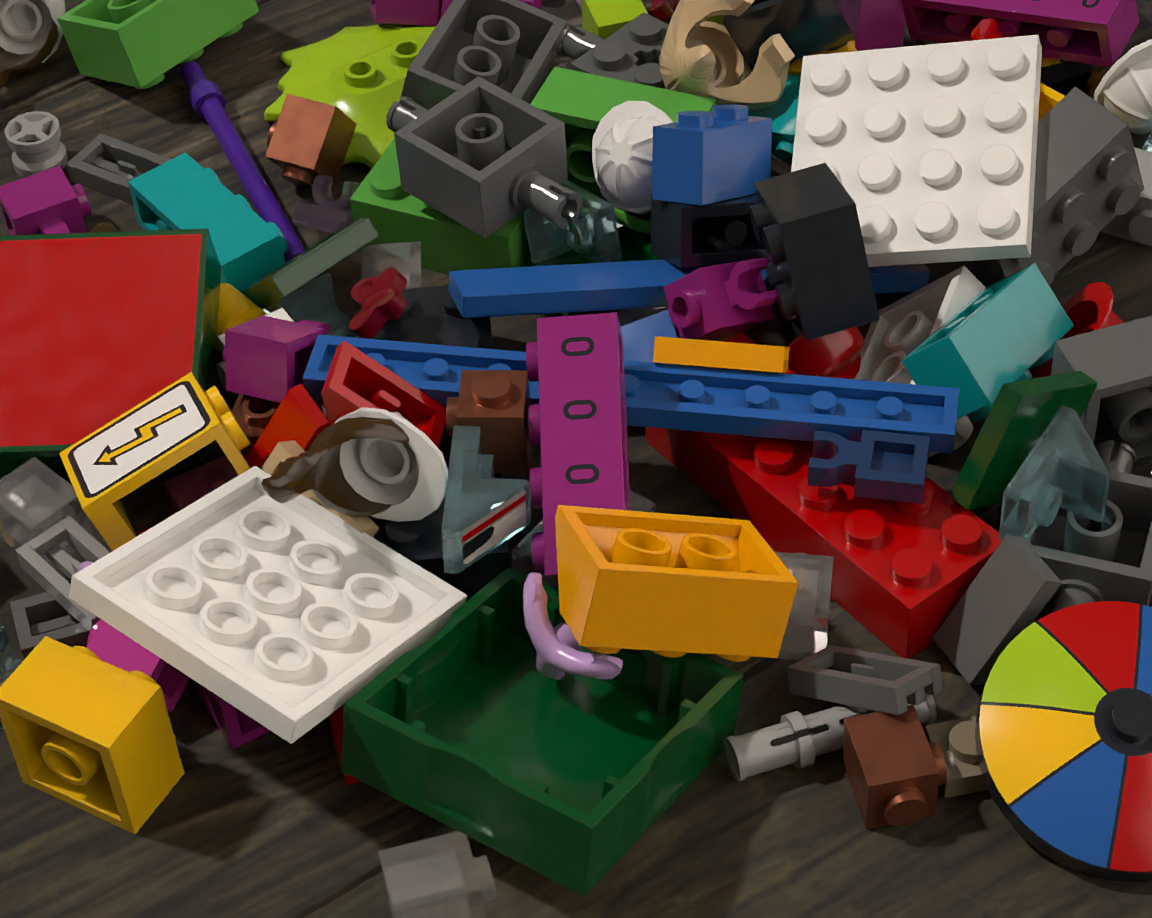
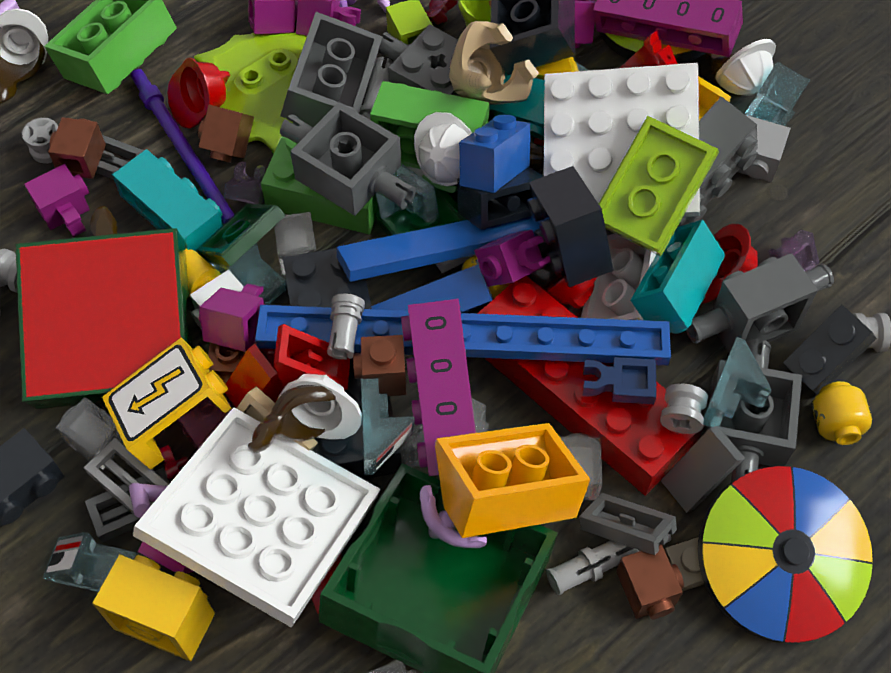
camera: 10 degrees left, 15 degrees up
dark red piece [349,267,407,339] -> none
light orange tile [653,336,790,373] -> none
dark green tile [950,371,1098,510] -> none
none -> copper brick [48,117,106,179]
none -> red piece [167,58,230,128]
none -> light grey pin [327,294,365,359]
none -> lime tile [598,116,719,256]
none -> light grey wheel [660,383,708,434]

